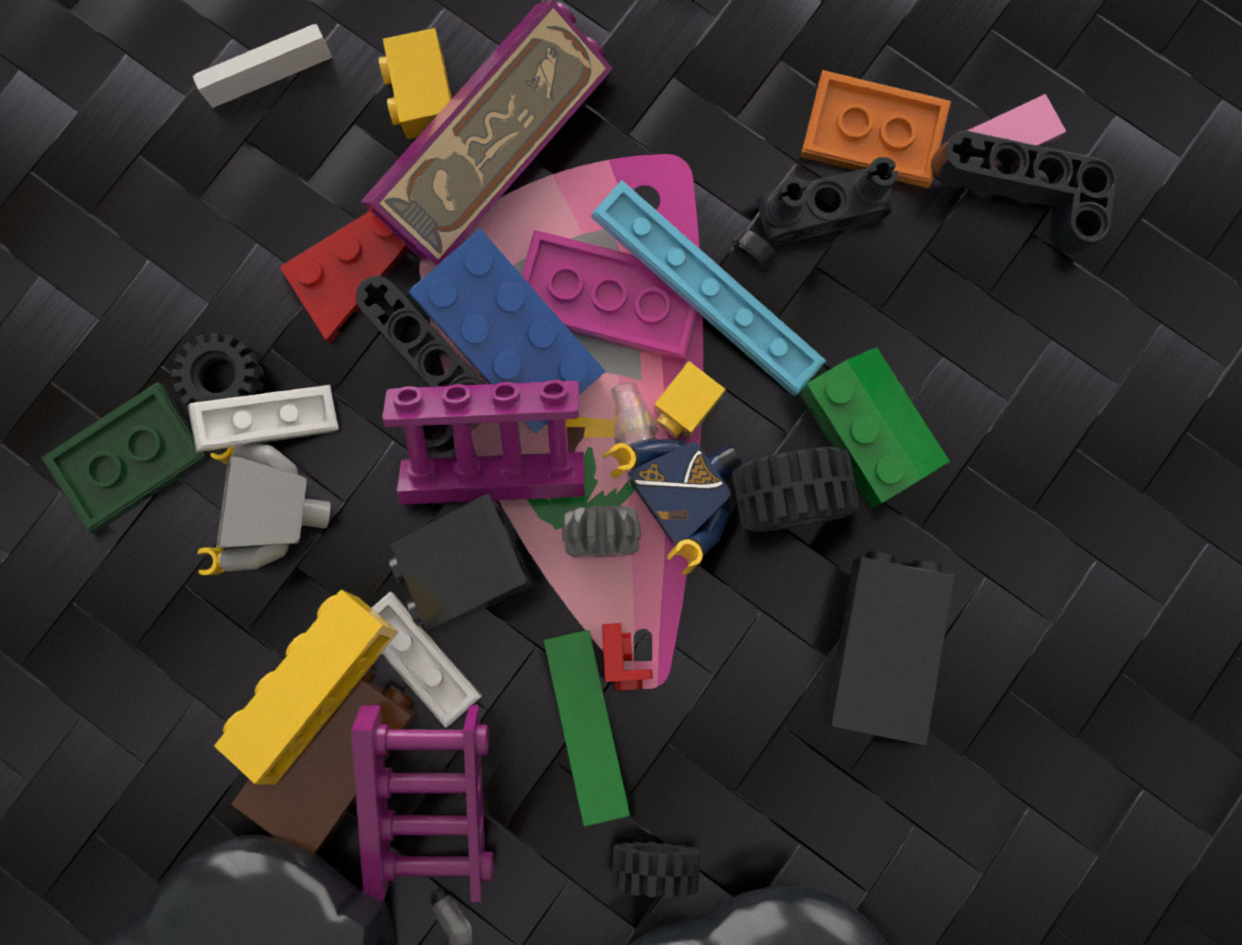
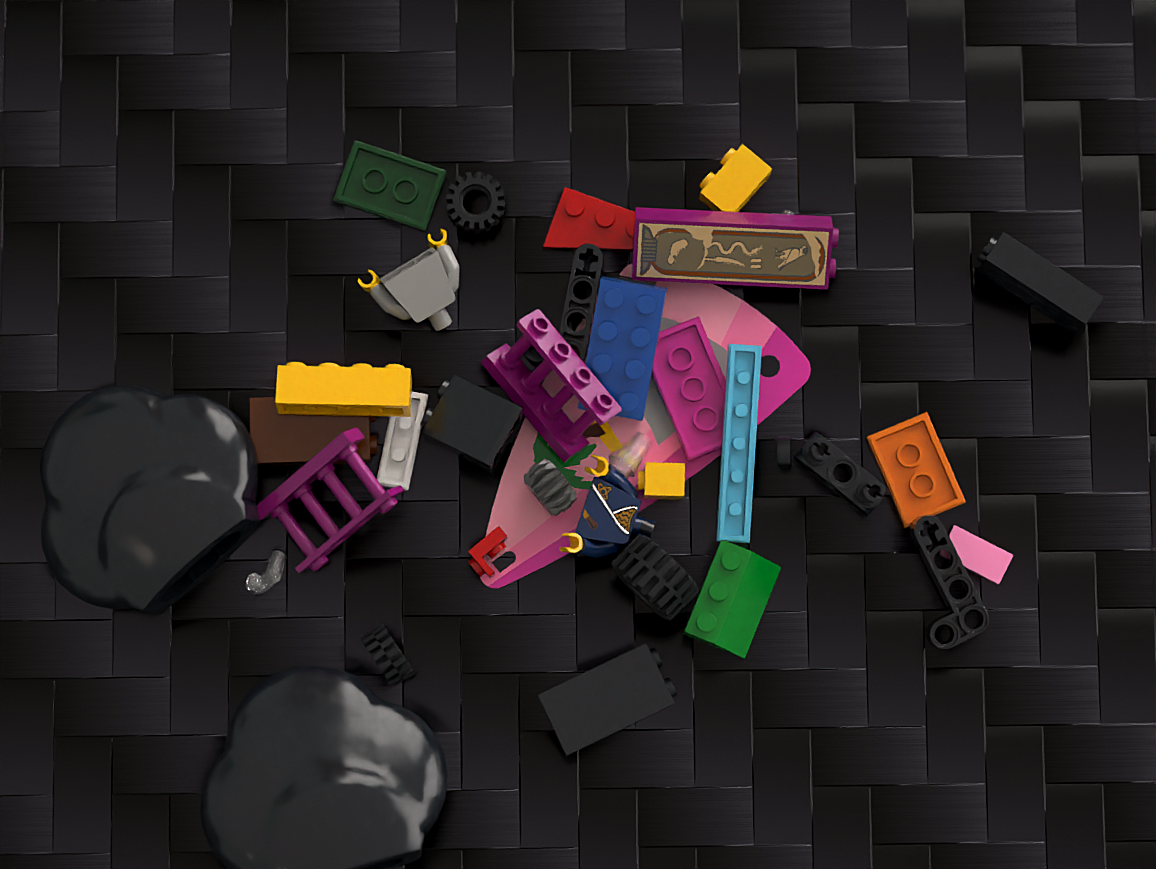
camera: 50 degrees right, 0 degrees up
white tile [188,385,339,452] -> none
white tile [193,24,333,108] -> none
green tile [544,630,630,827] -> none

